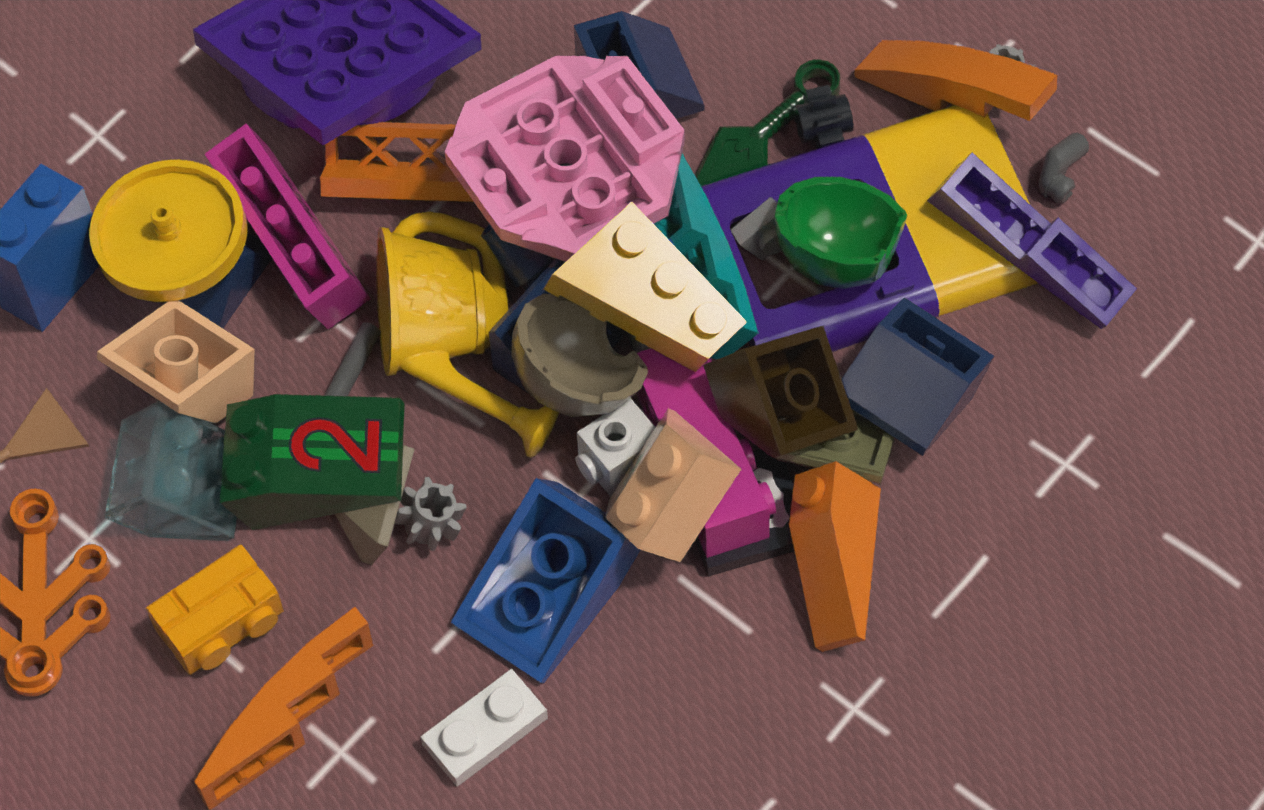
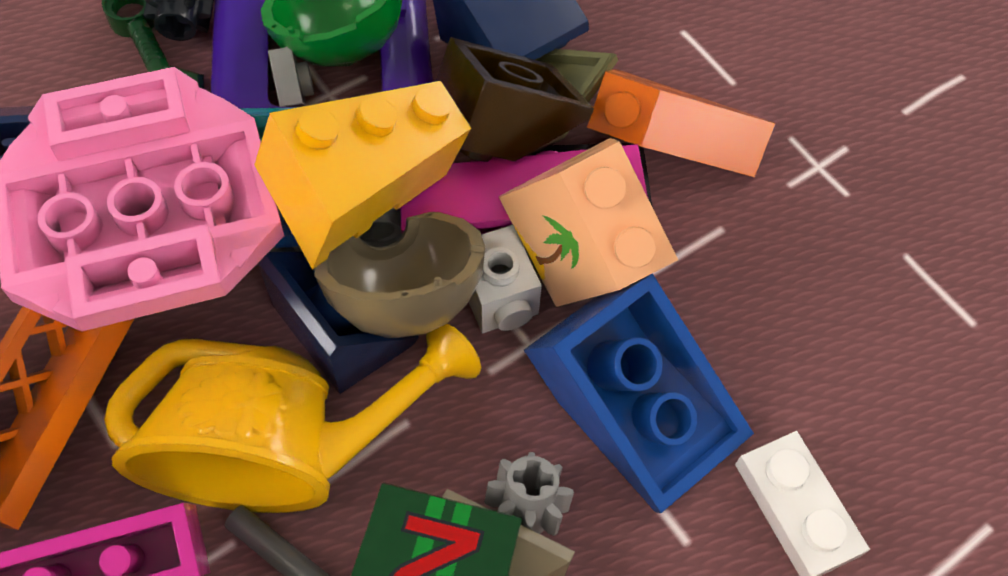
camera: 80 degrees left, 0 degrees up
dark blue cone [481,224,554,290] -> none

